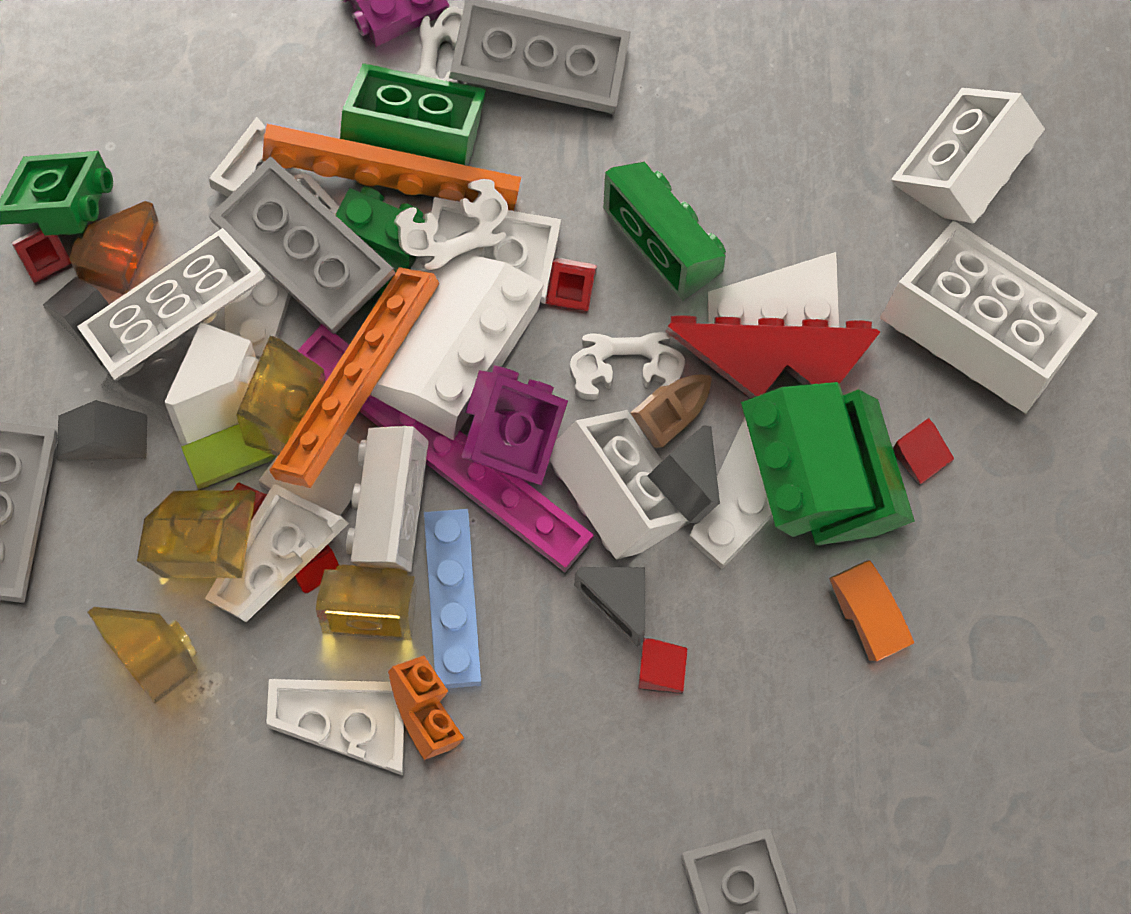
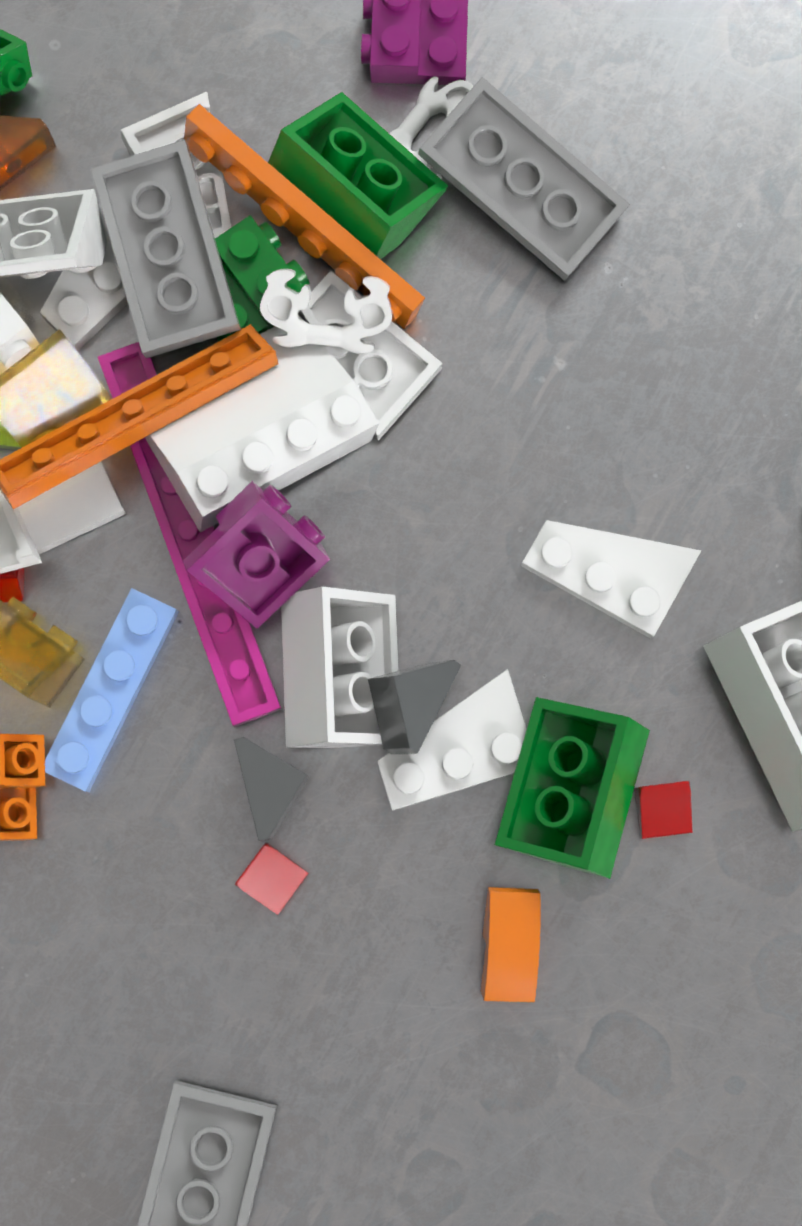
camera: 30 degrees right, 10 degrees up
white slope [346,426,429,572] -> none
red slope [546,258,597,311] -> none
white helmet [570,332,685,400] -> none
green slope [603,161,726,301] -> none
medium nougat plate [630,374,712,448] -> none
red slope [665,315,880,399] -> none
green slope [741,382,876,537] -> none

